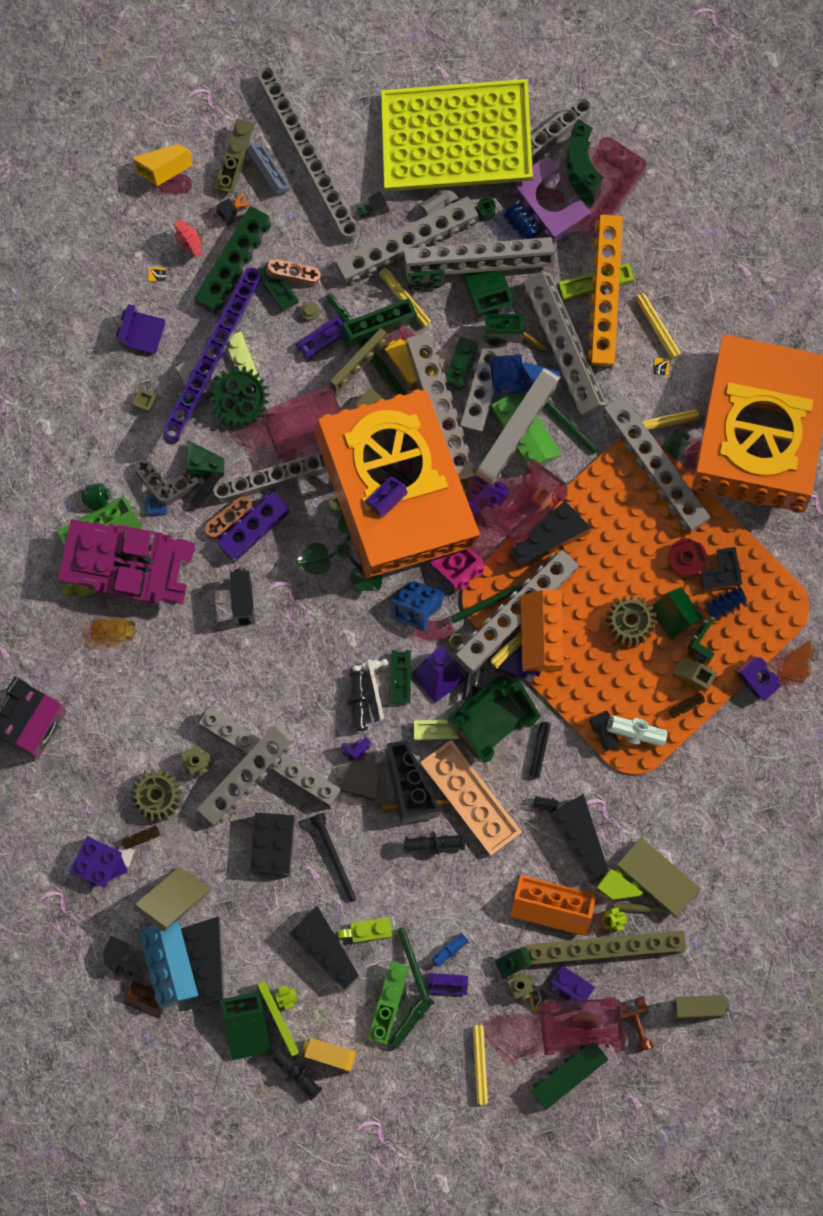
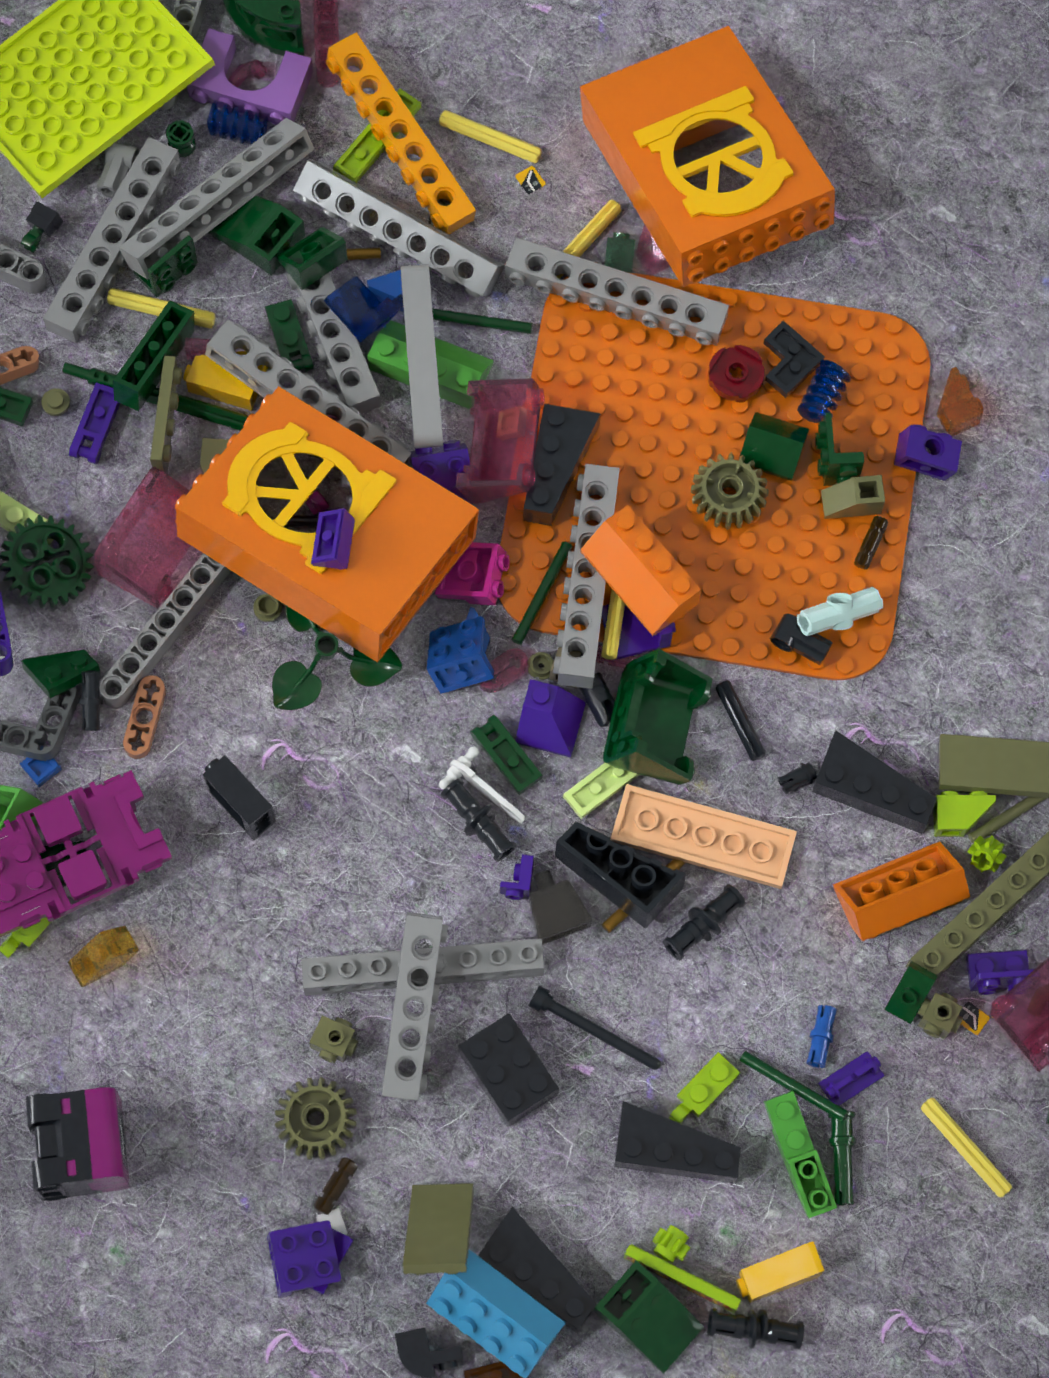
camera: 40 degrees left, 5 degrees down
dark purple brick [218,492,290,563] -> none

